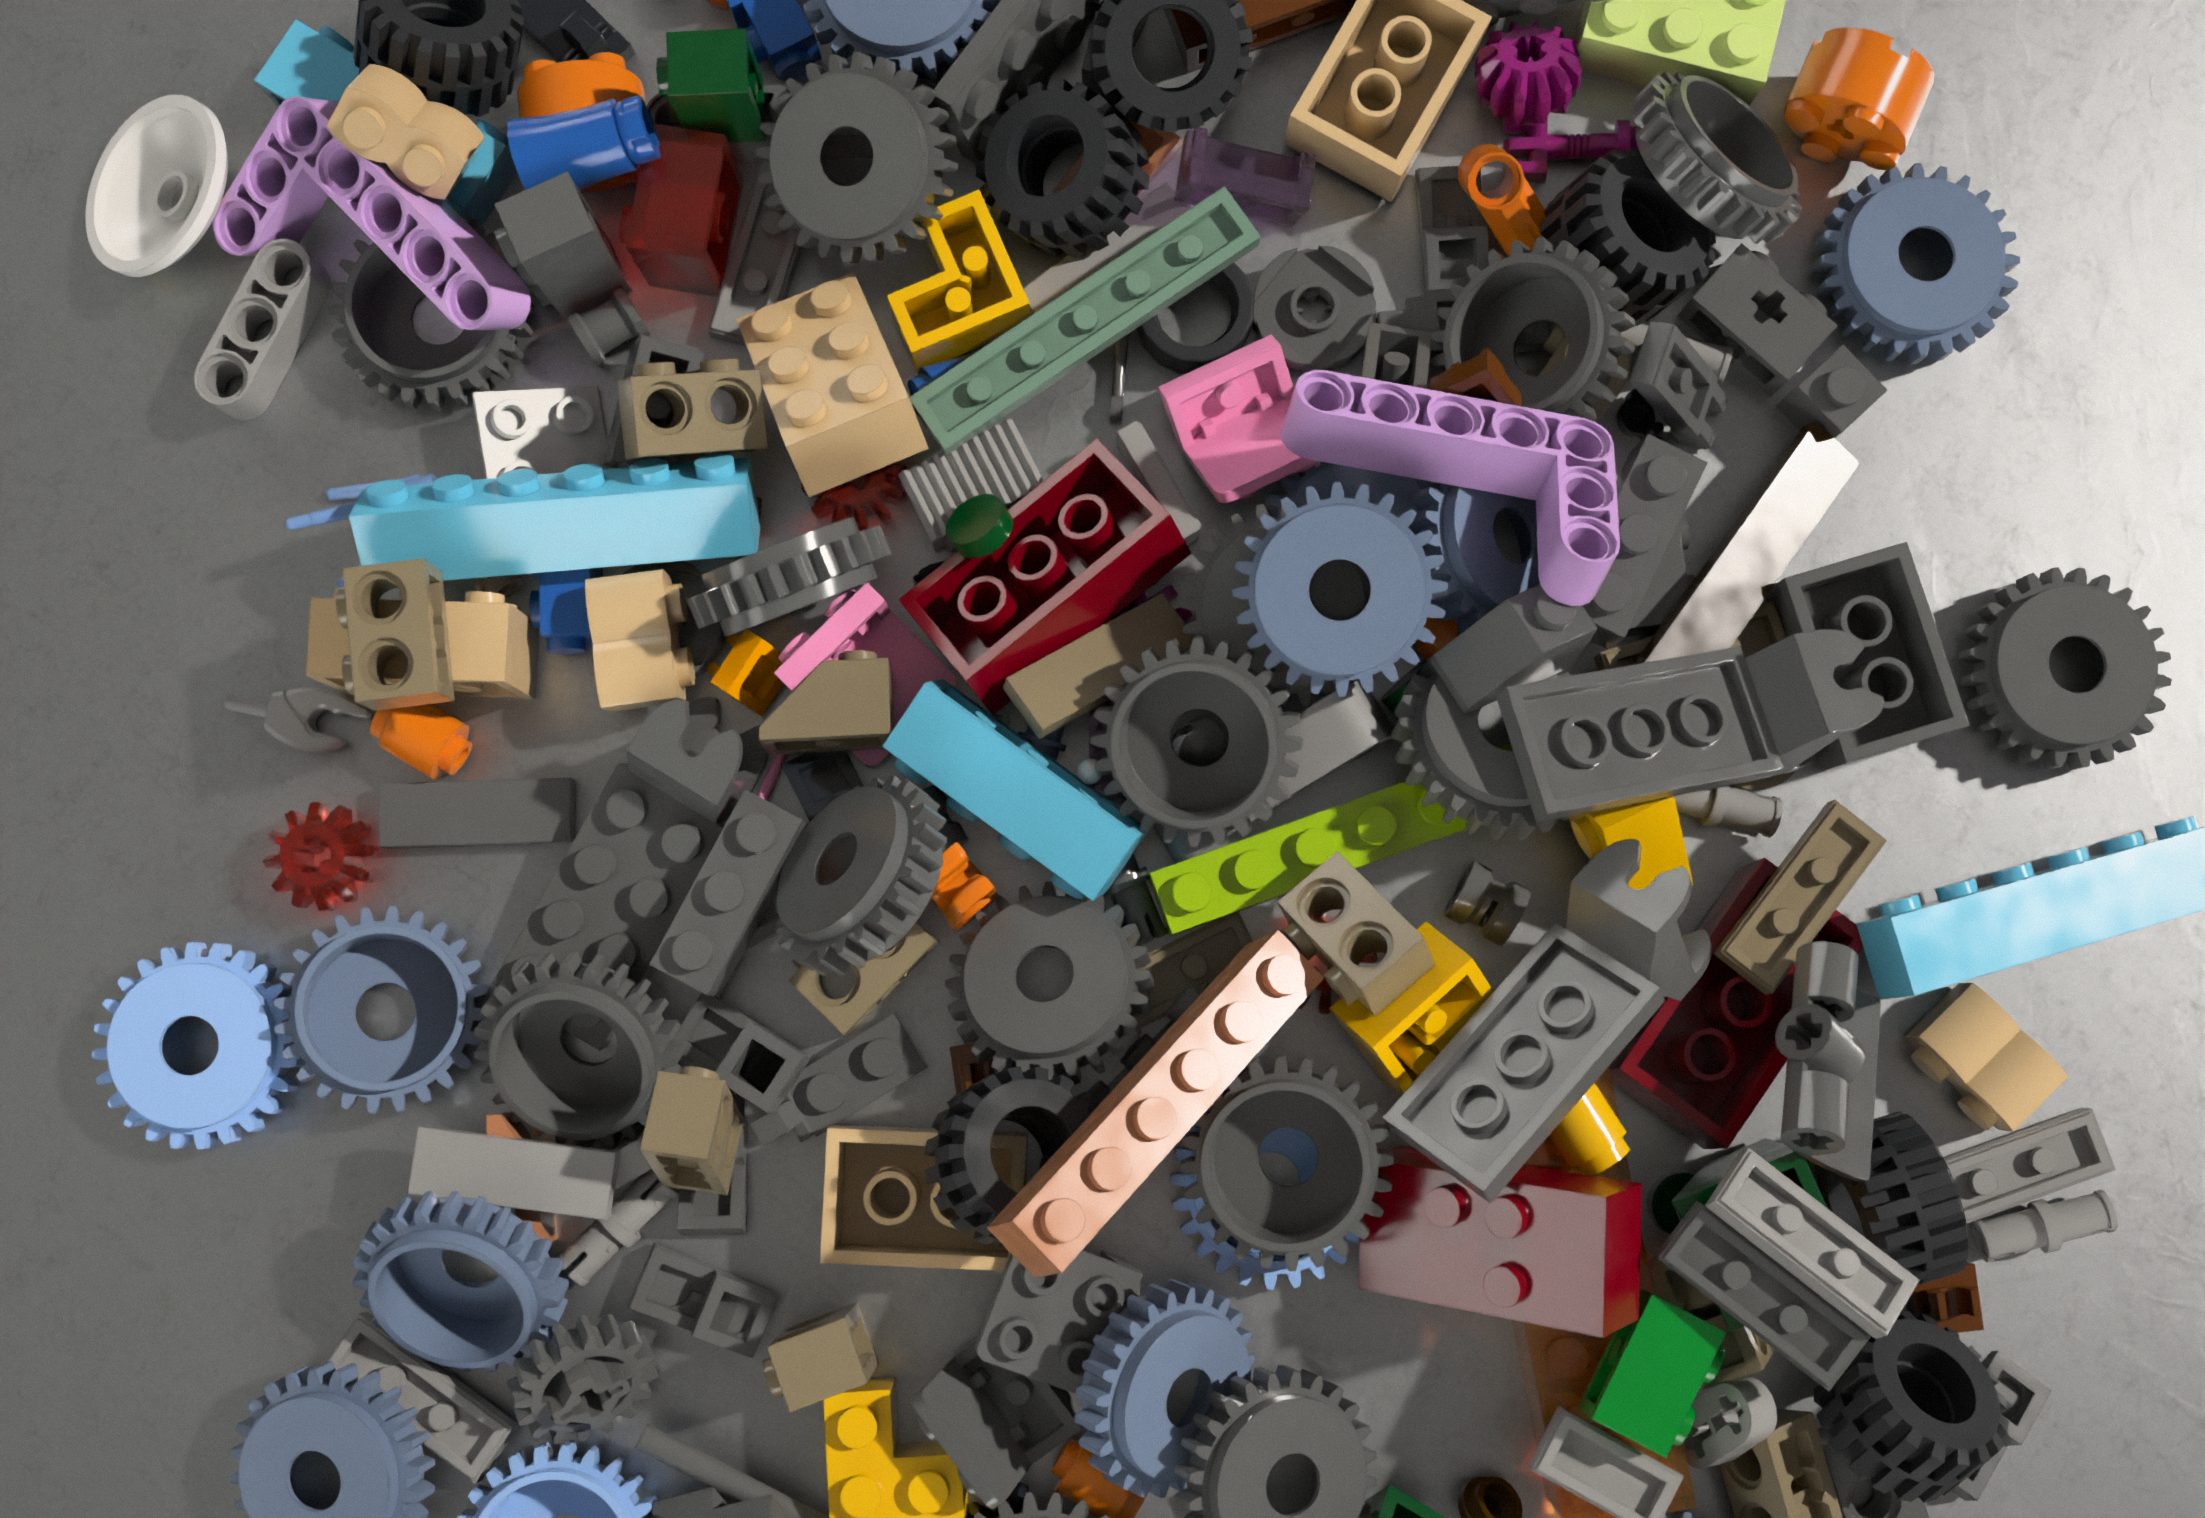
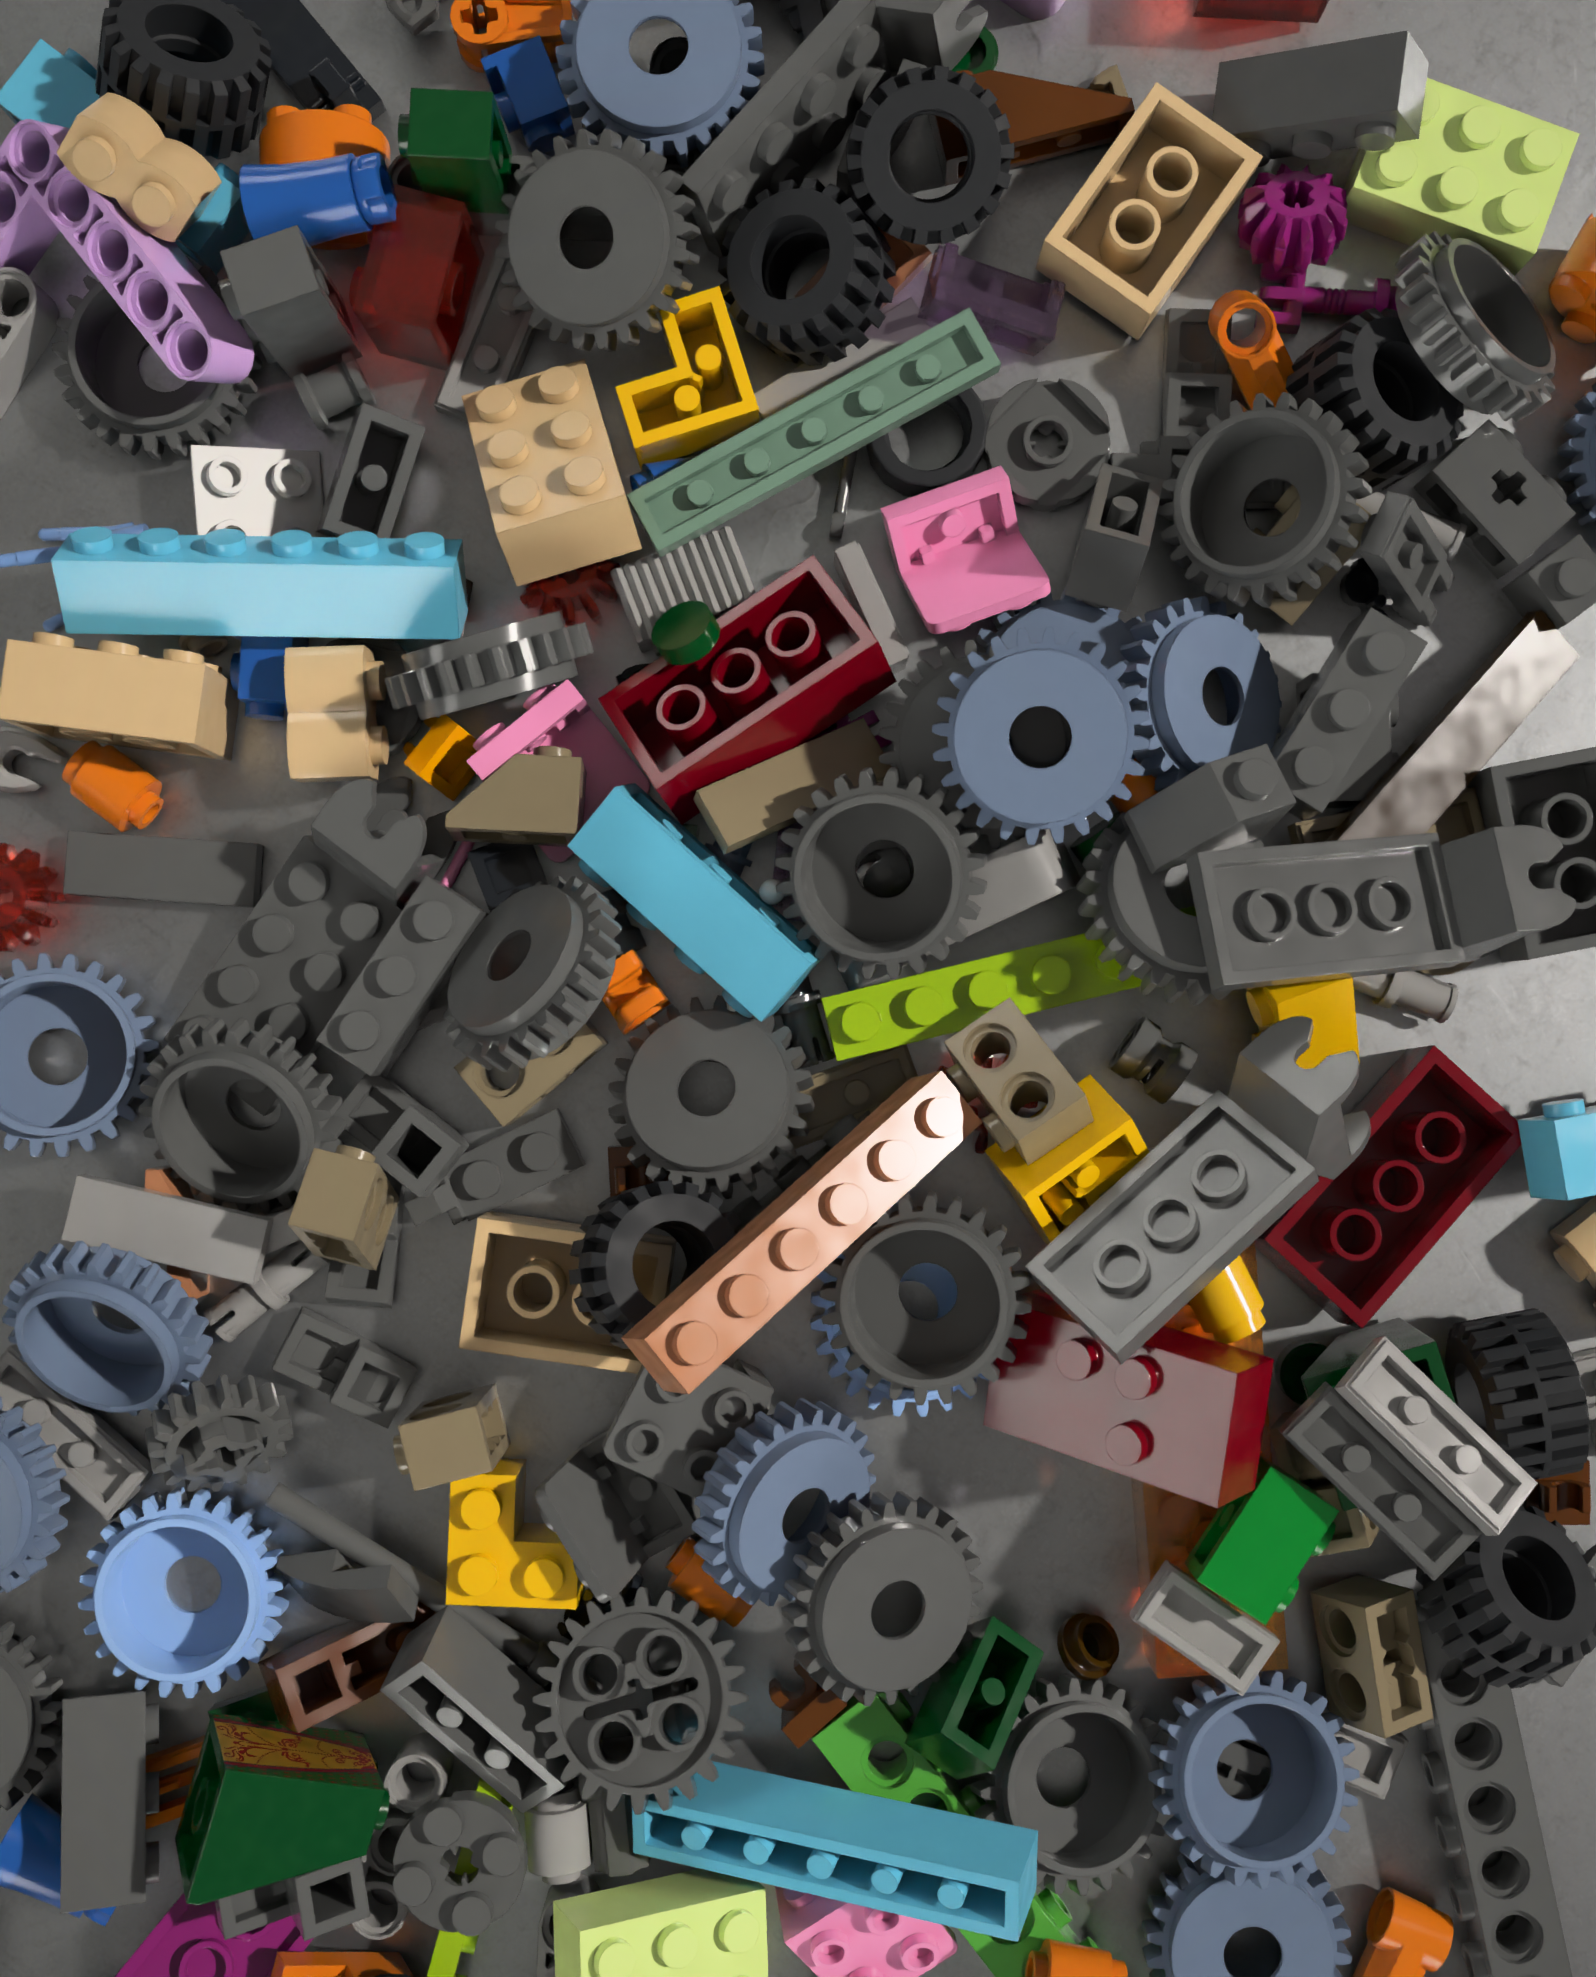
camera: 10 degrees right, 5 degrees up
dark tan brick [336,558,455,711] -> none
dark tan brick [617,359,768,460] -> none
lavender beam [1280,370,1620,606] -> none
reddish brown tile [1430,347,1522,406] -> none
light grey beam [1677,1377,1777,1469] -> none
dark tan tile [1713,799,1887,995] -> none
dark grey panel [1775,941,1881,1181] -> none

